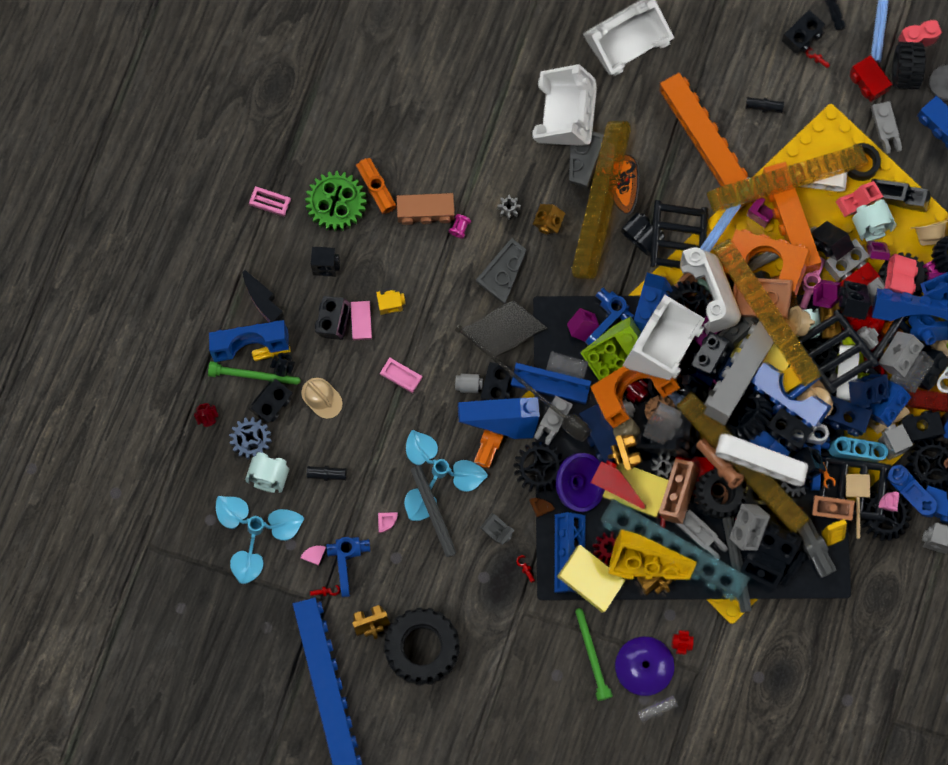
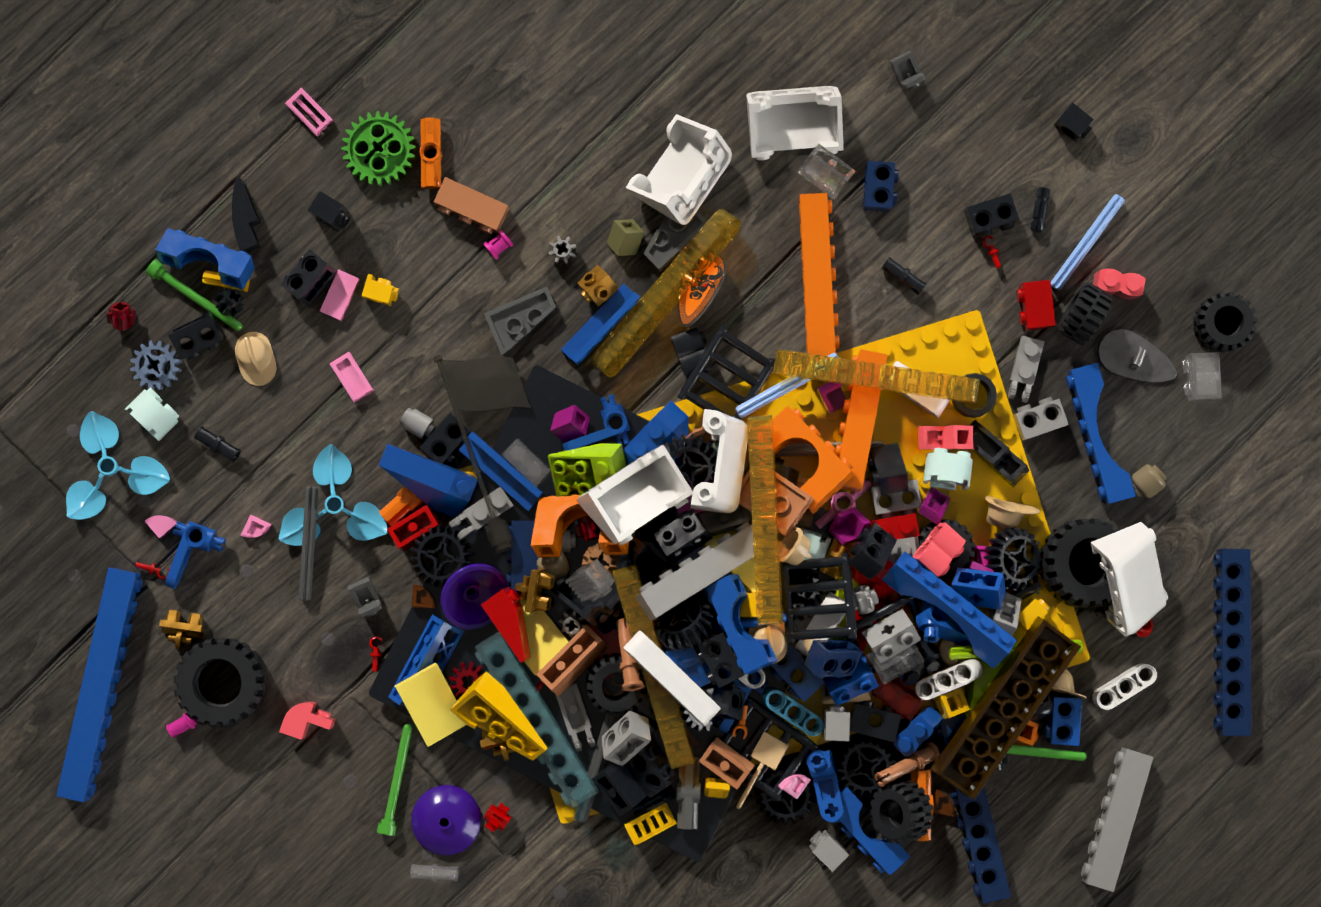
camera: 30 degrees right, 10 degrees up
none -> dark pink pin [166,712,198,738]
none -> coral brick [279,702,336,740]
none -> red brick [387,505,443,551]
none -> blue fence [561,283,640,366]
none -> olive panel [607,219,644,256]
none -> yellow slope [624,802,677,846]
none -> clear brick [798,144,855,199]
none -> dark blue brick [863,161,899,212]
none -> light grey brick [1013,397,1069,441]

